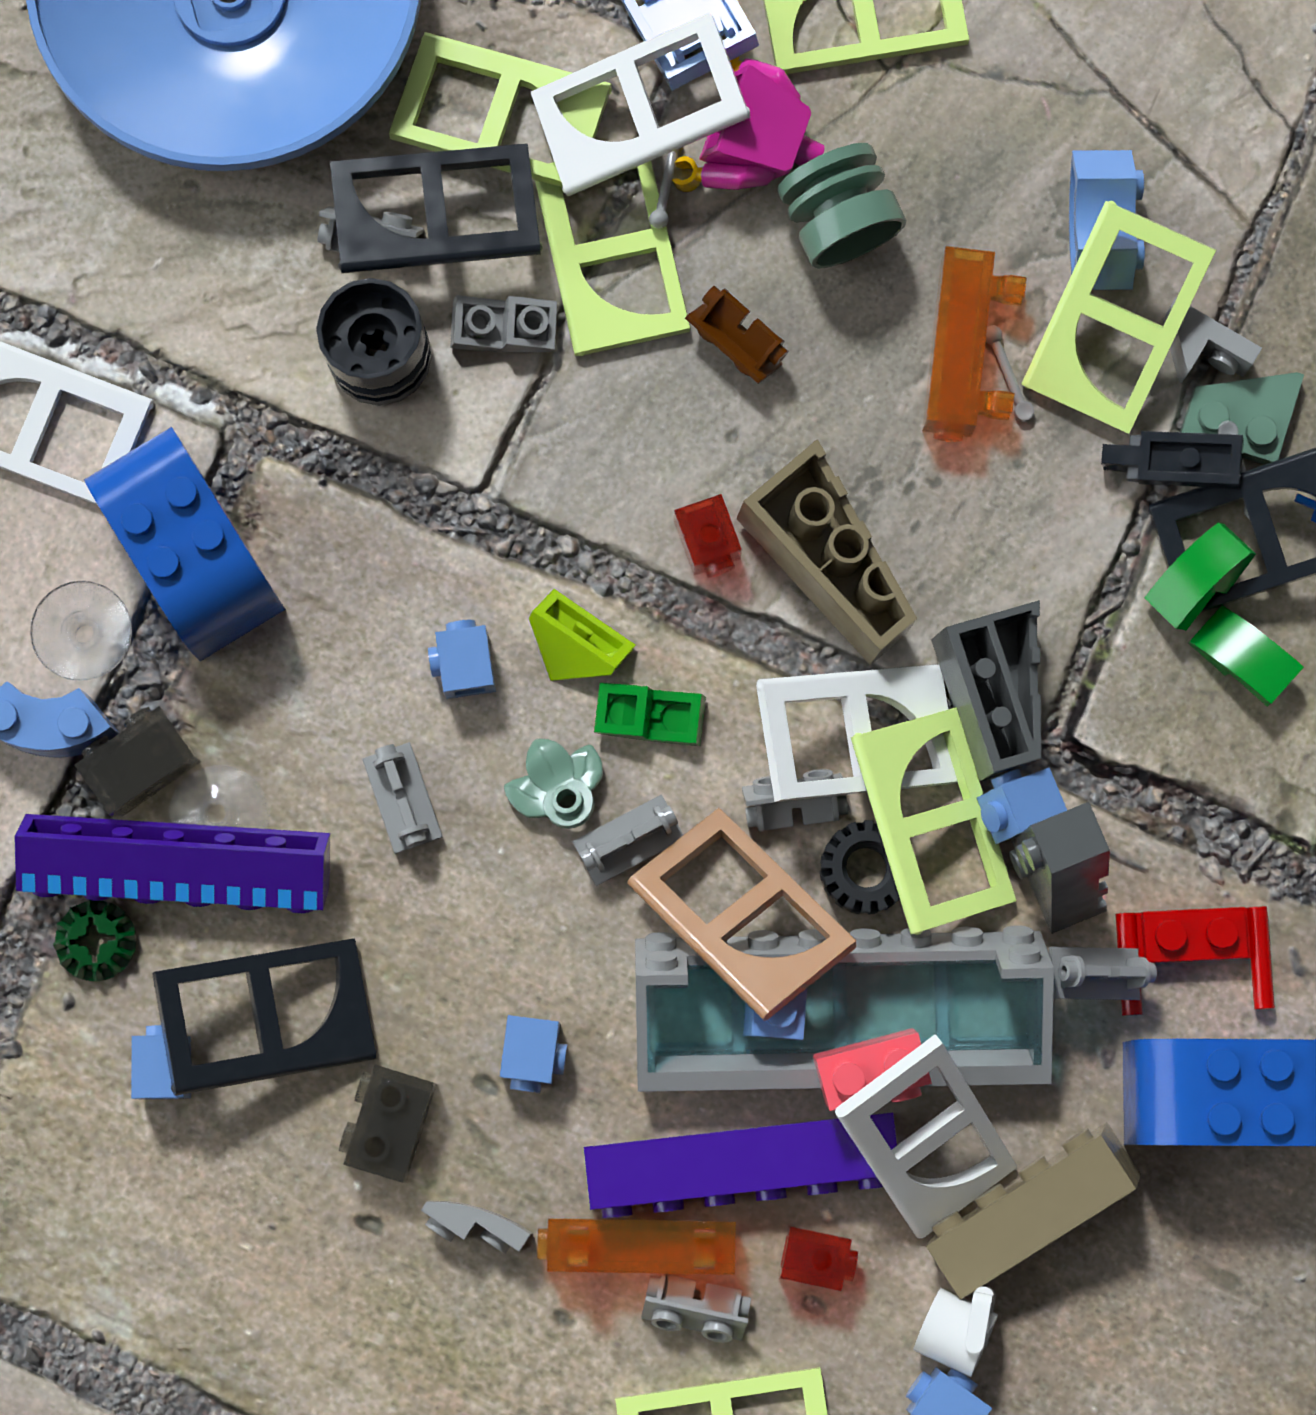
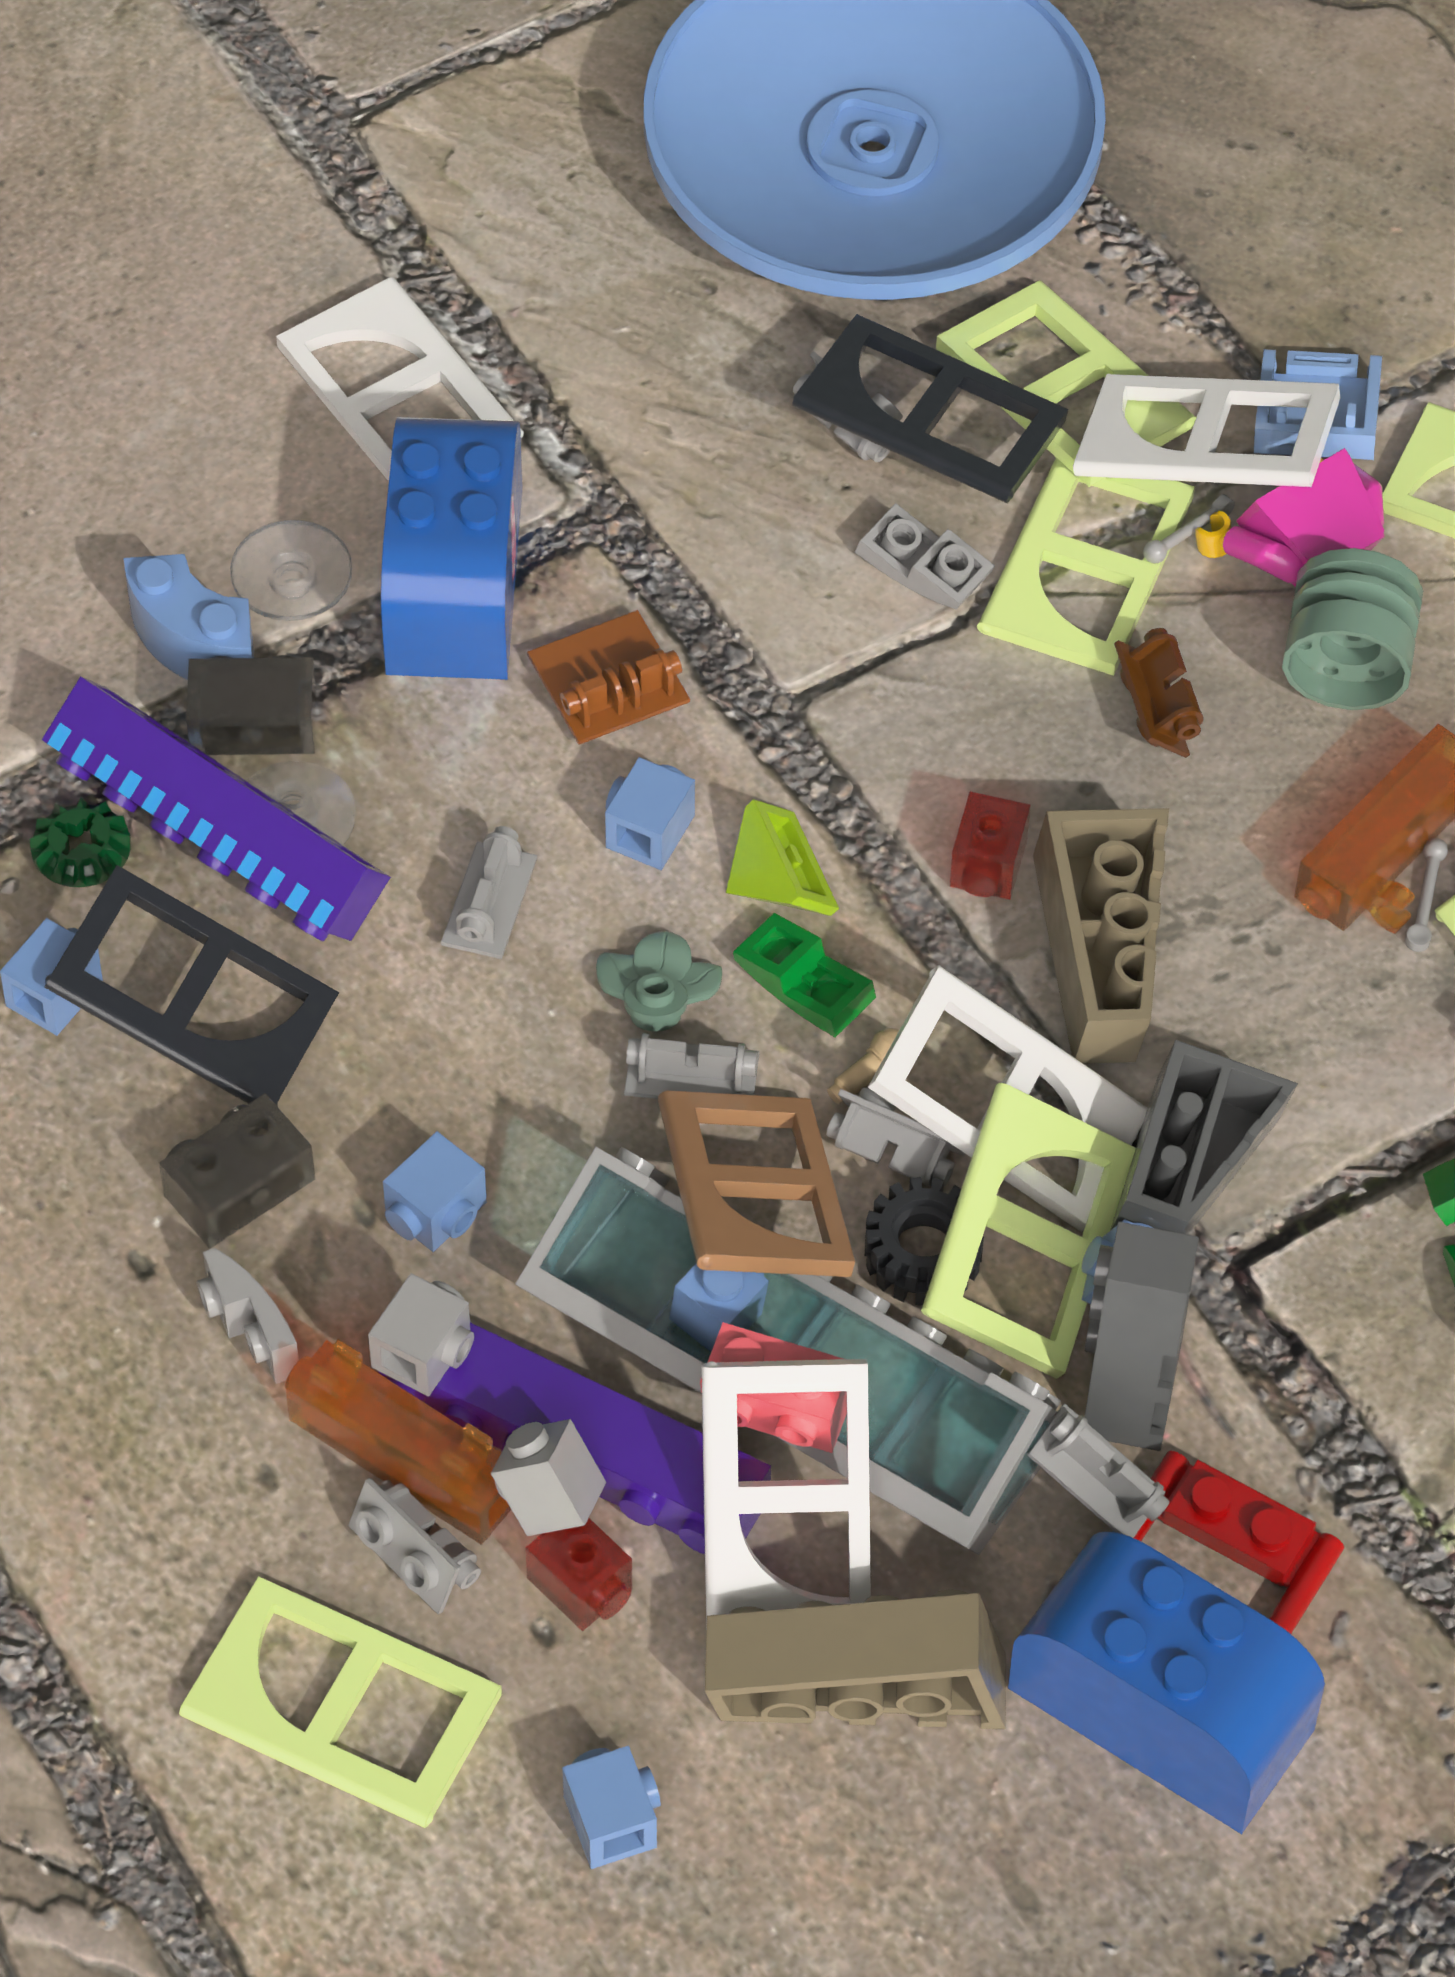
camera: 35 degrees right, 25 degrees down
black wheel [316,278,432,406] -> none
white piece [913,1286,998,1377] -> none
none -> light grey brick [368,1273,474,1397]
none -> light grey brick [491,1419,606,1536]
none -> dark orange hinge [527,610,690,745]
none -> tan piece [827,1028,899,1104]

